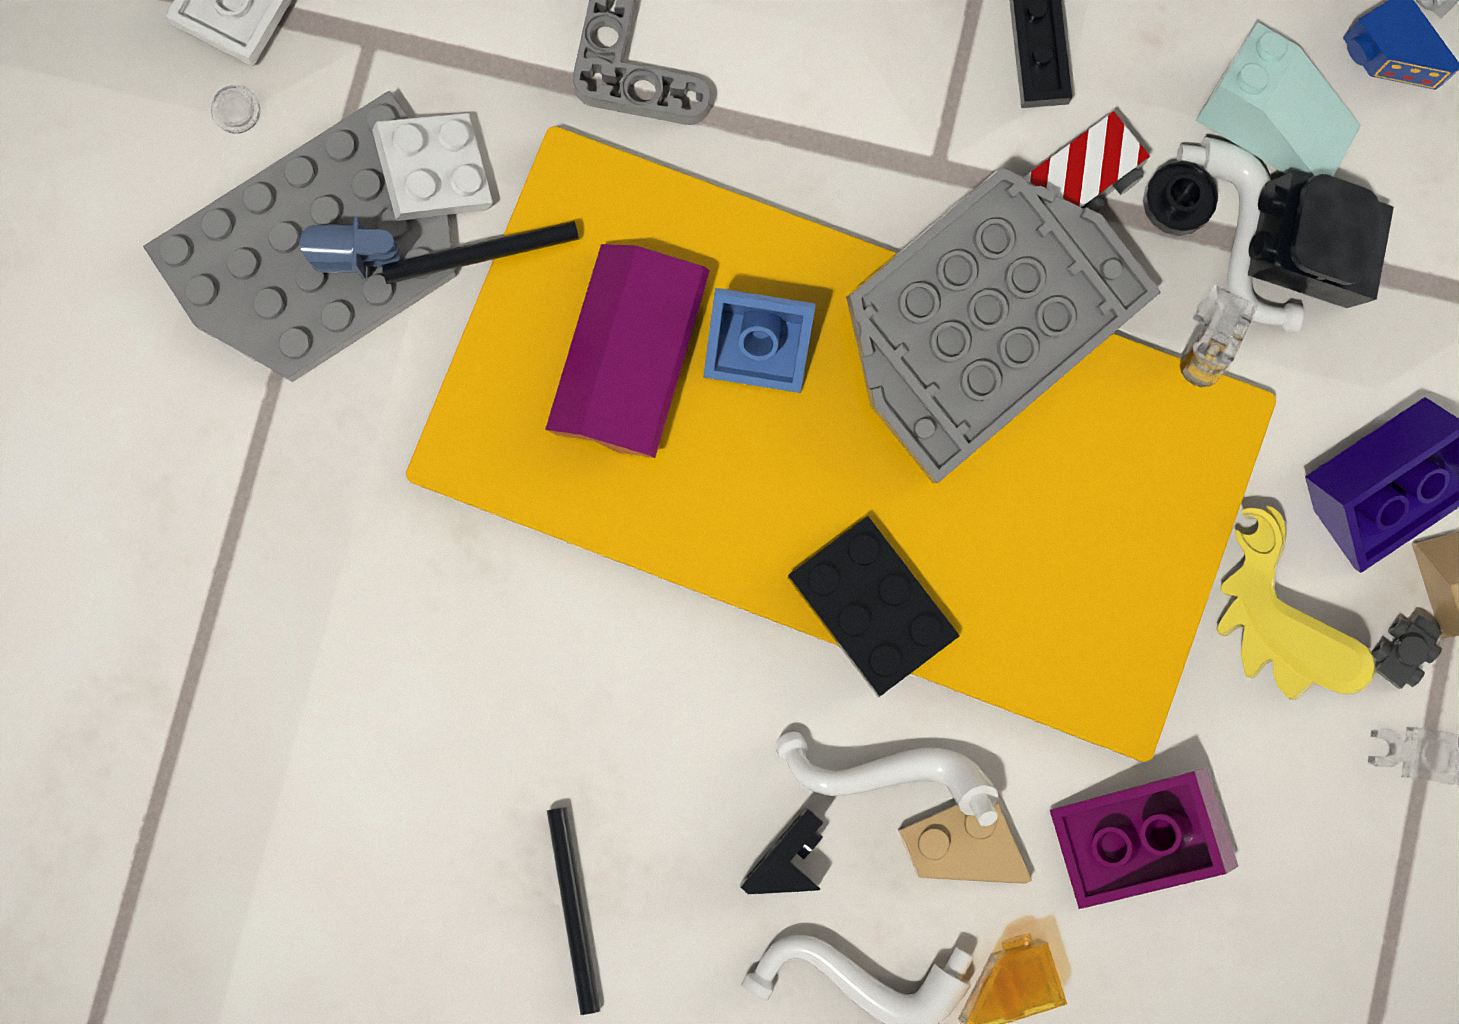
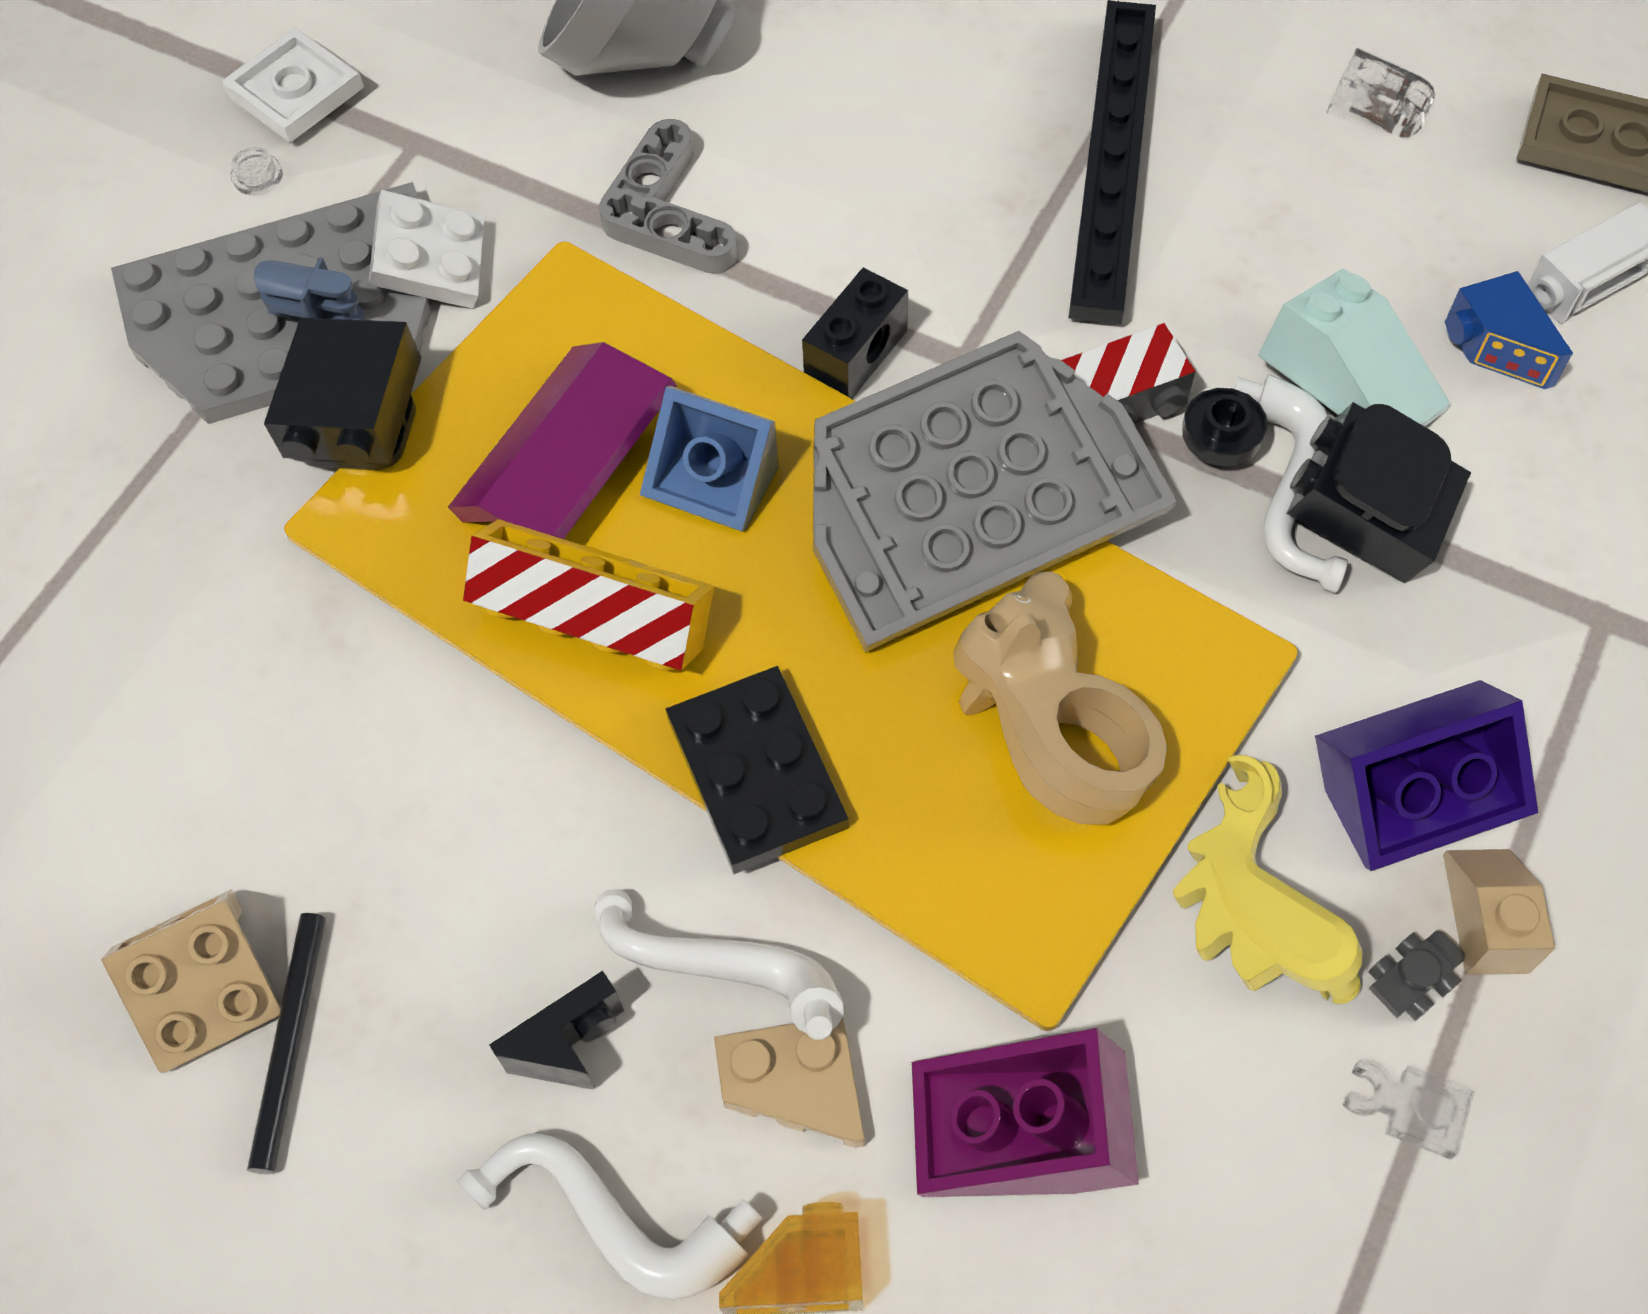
camera: 20 degrees right, 20 degrees down
black bar [382,221,579,284] -> none
clear leg [1179,283,1258,387] -> none
none -> tan bracket [101,889,281,1073]
none -> black brick [264,317,421,470]
none -> brick [463,519,715,671]
none -> black brick [802,267,908,399]
none -> tan animal [953,571,1167,825]

